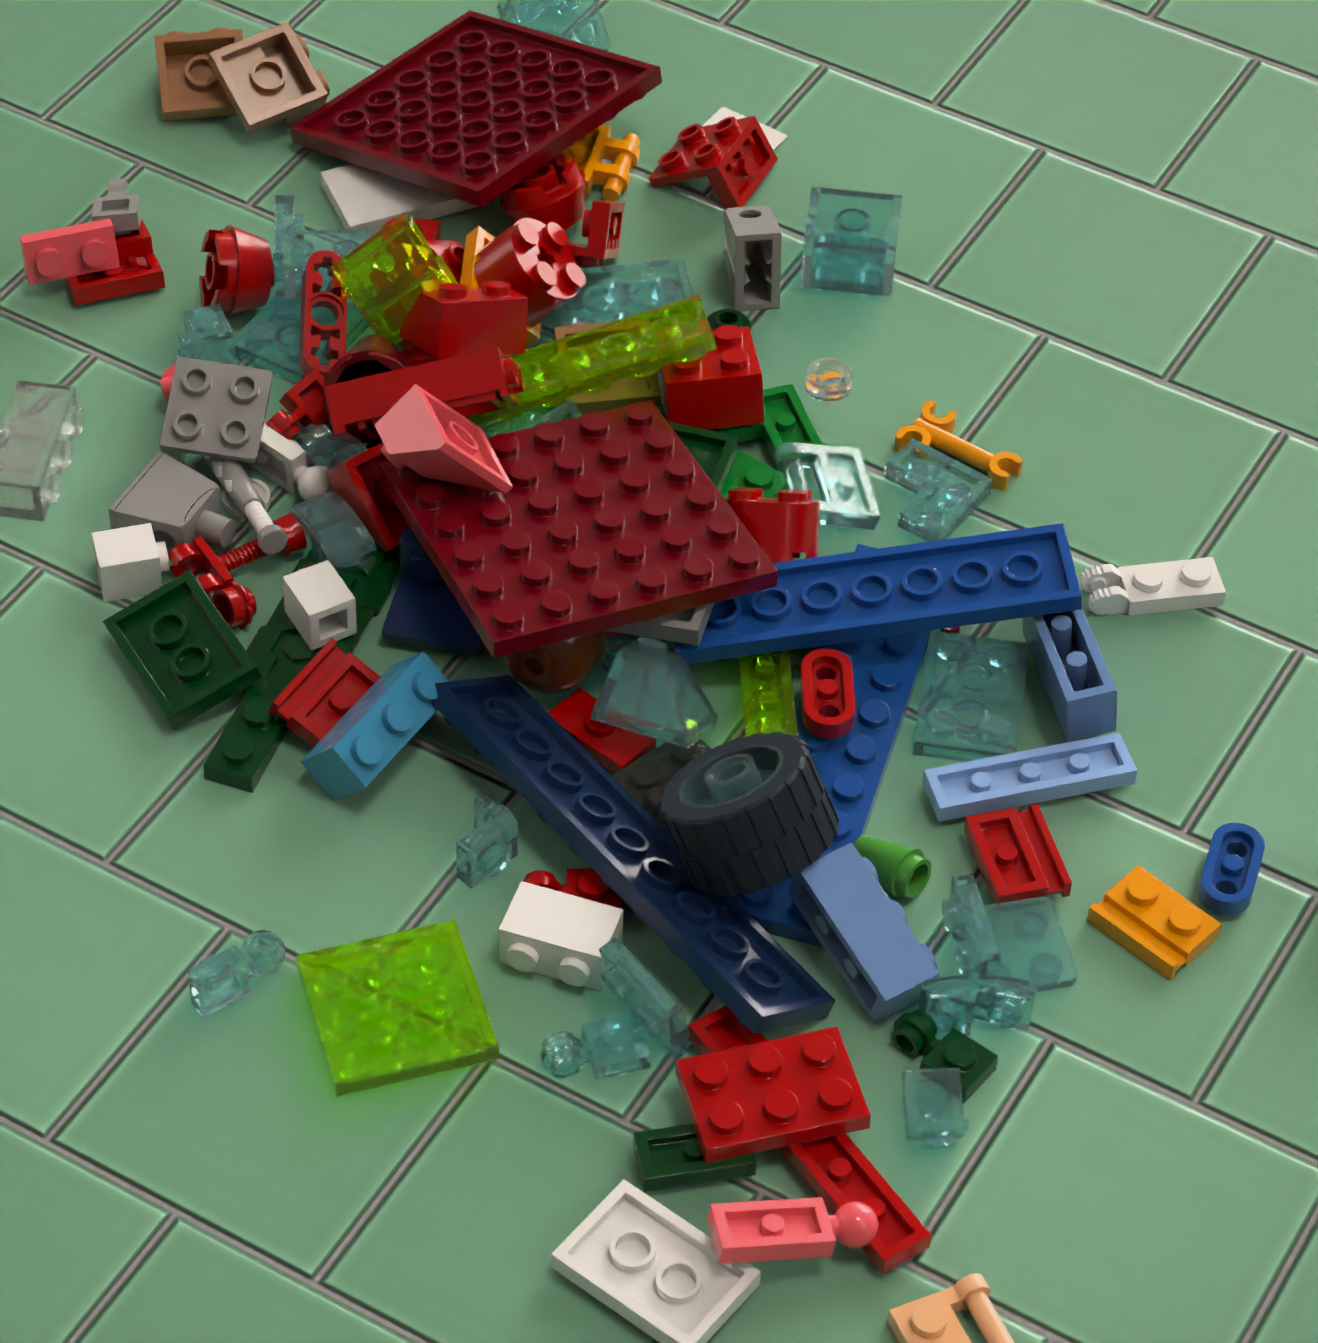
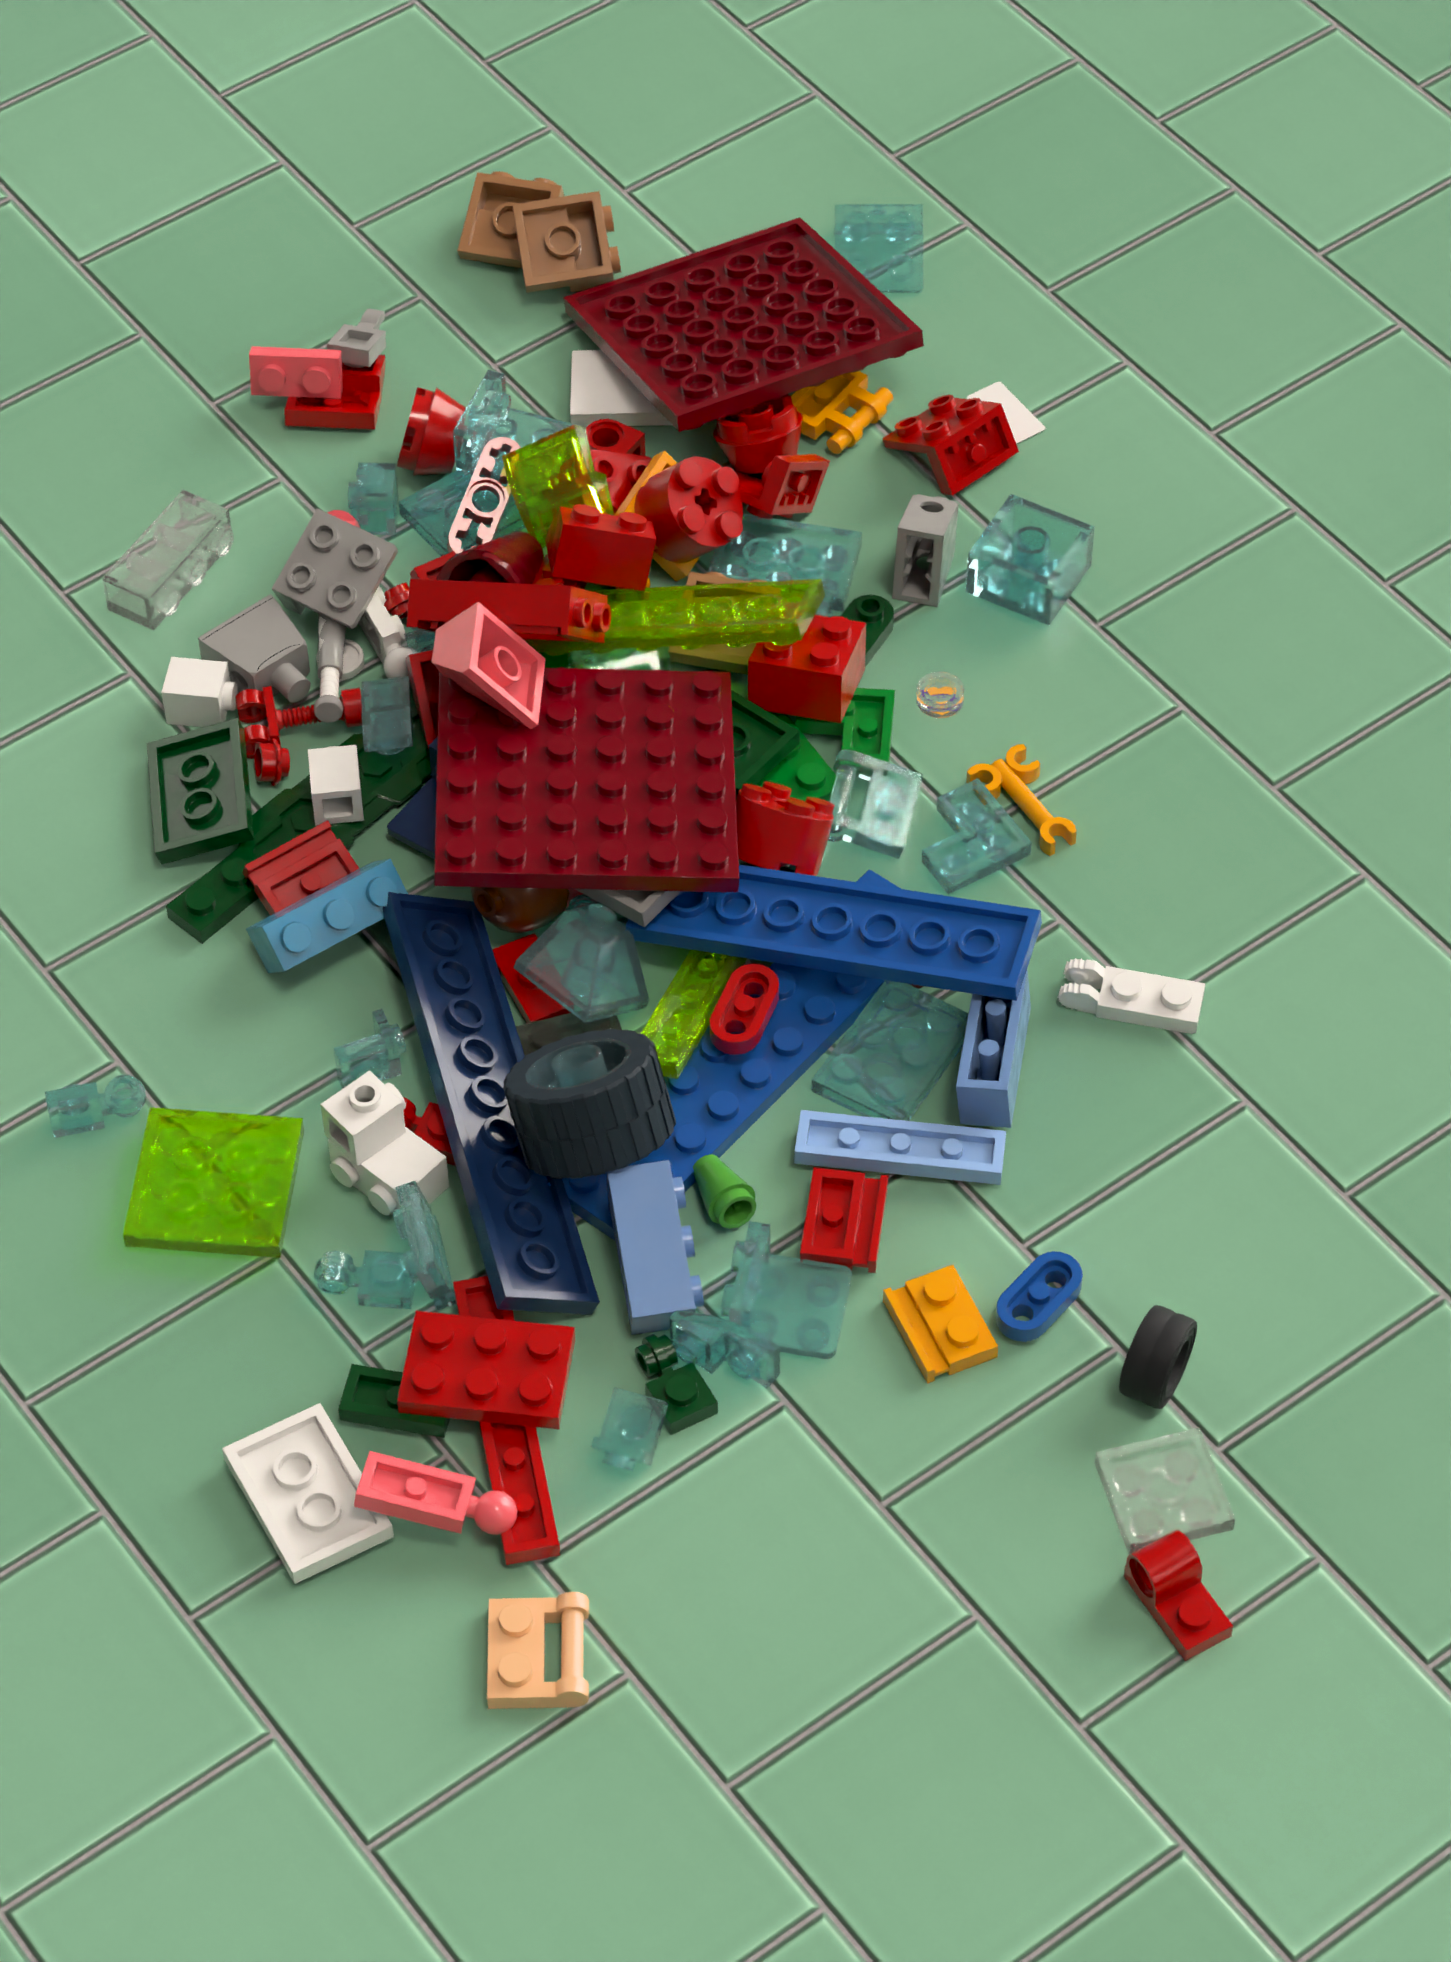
camera: 25 degrees right, 5 degrees up
none -> white brick [320,1070,406,1166]

